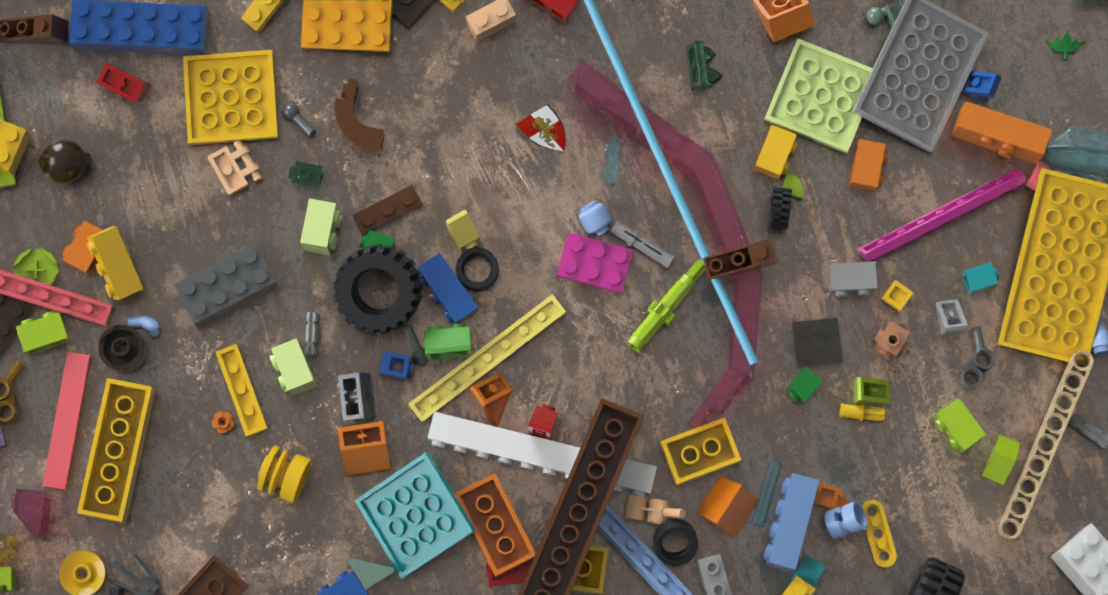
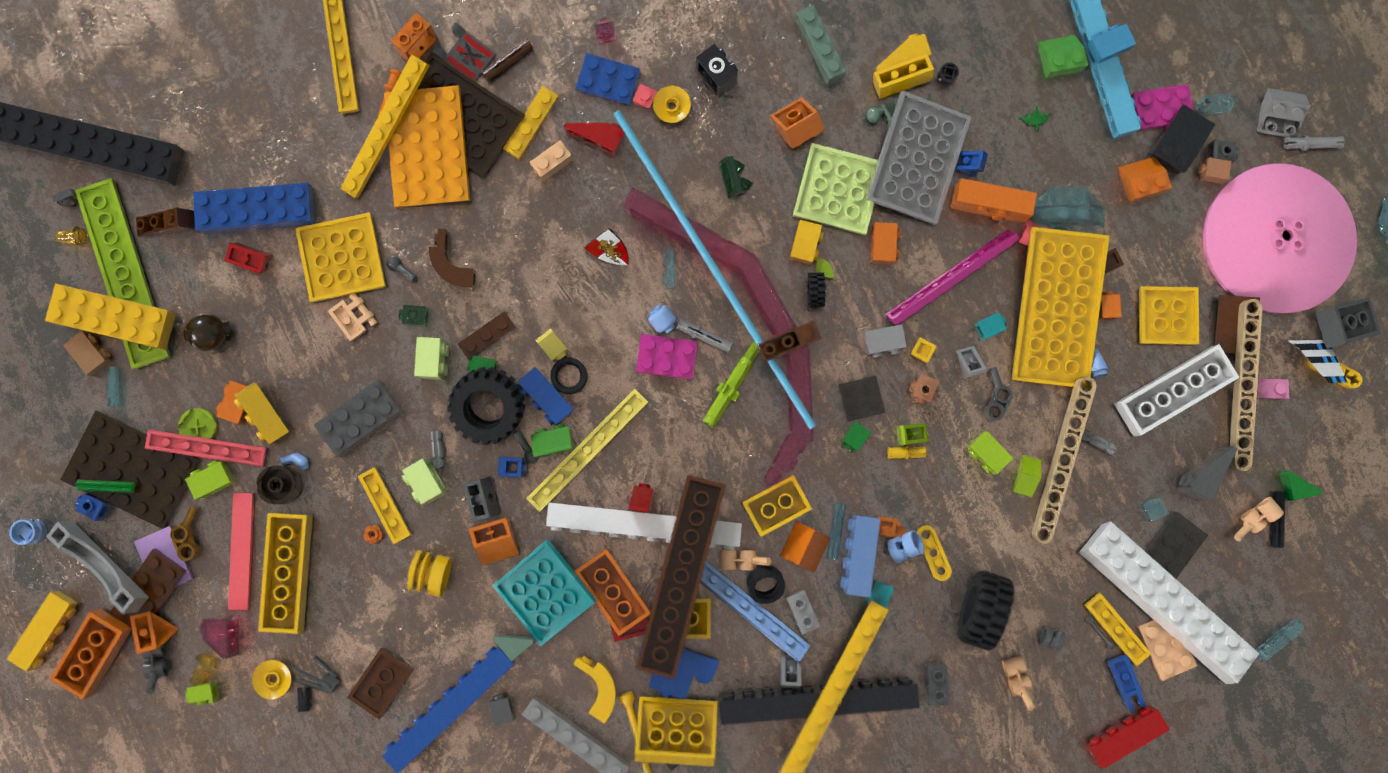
camera: 10 degrees left, 5 degrees up
orange slope [470,372,513,427] -> none

